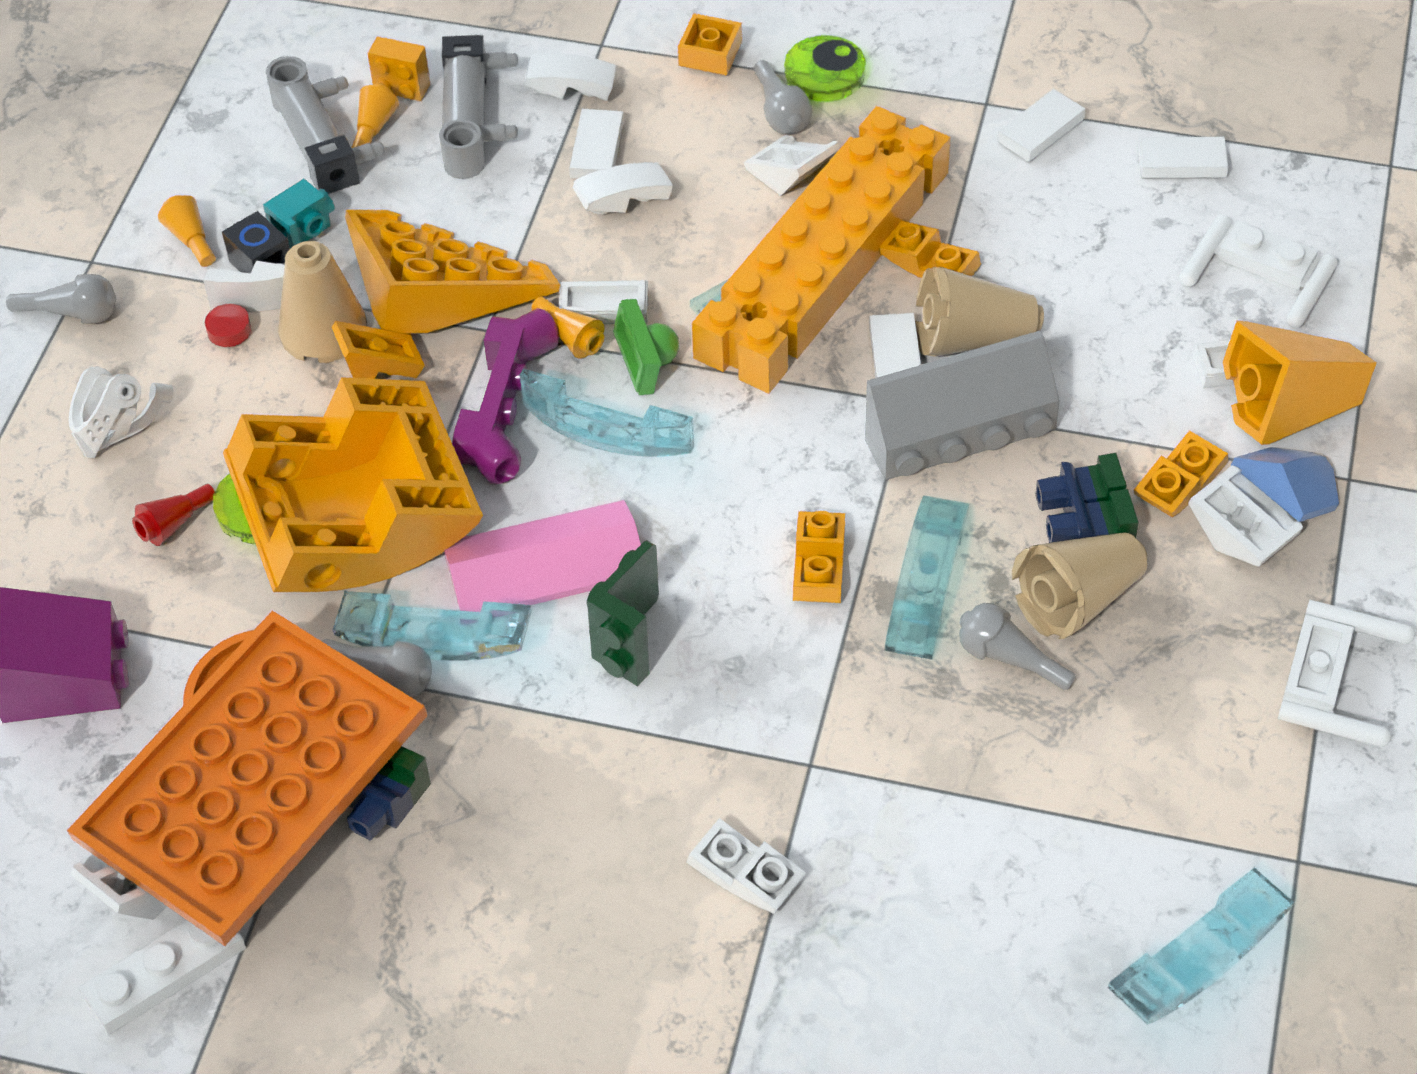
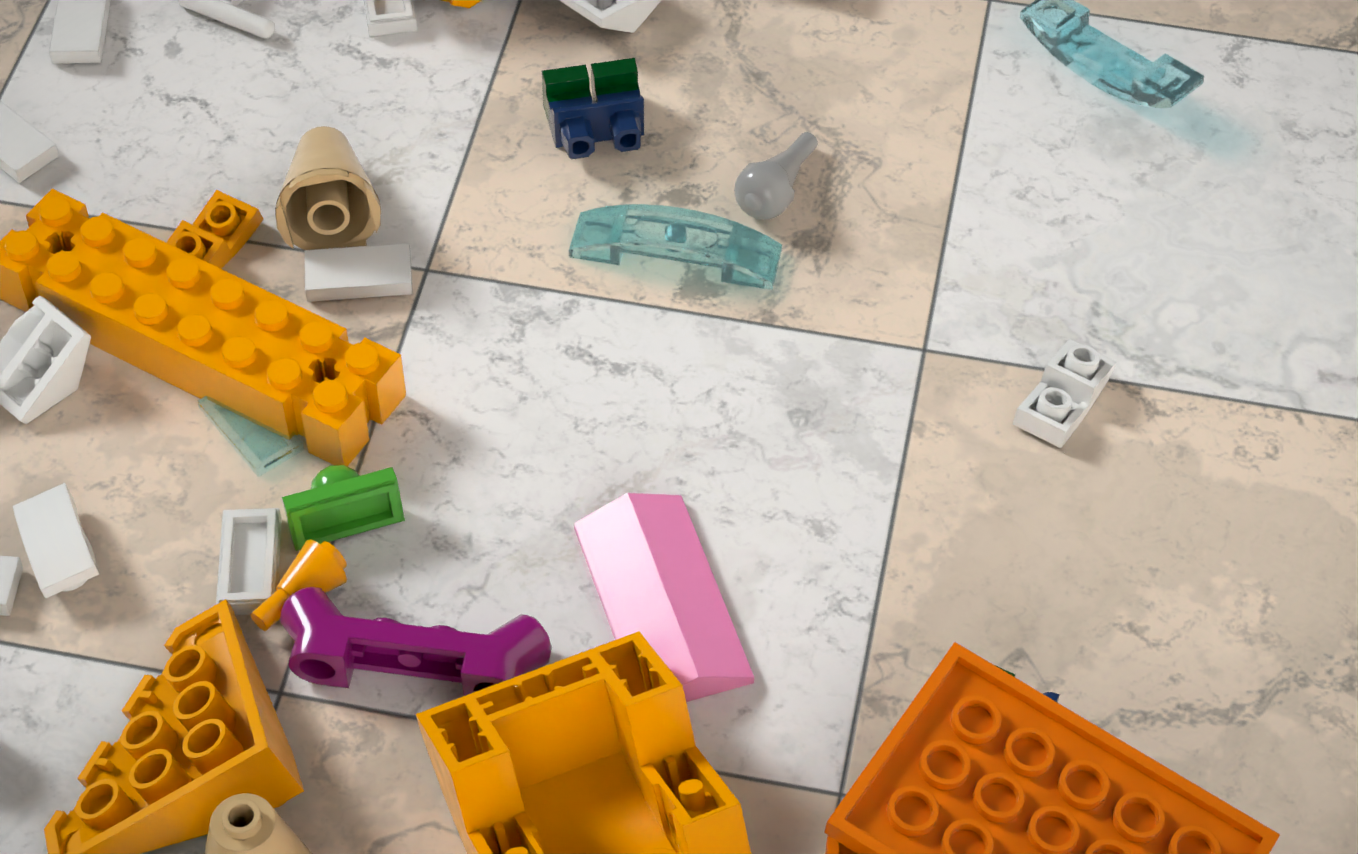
camera: 95 degrees left, 0 degrees up
light grey piece [322,639,432,698] -> none
light orange slope [331,321,425,379] -> none
clear light blue slope [332,591,532,661] -> none
clear light blue slope [520,368,694,457] -> none
dark green bracket [586,540,659,687] -> none
light orange slope [793,511,845,603] -> none
light grey slope [865,331,1060,480] -> none
tan cone [1012,533,1147,639] -> none
light orange slope [1134,430,1228,518] -> none

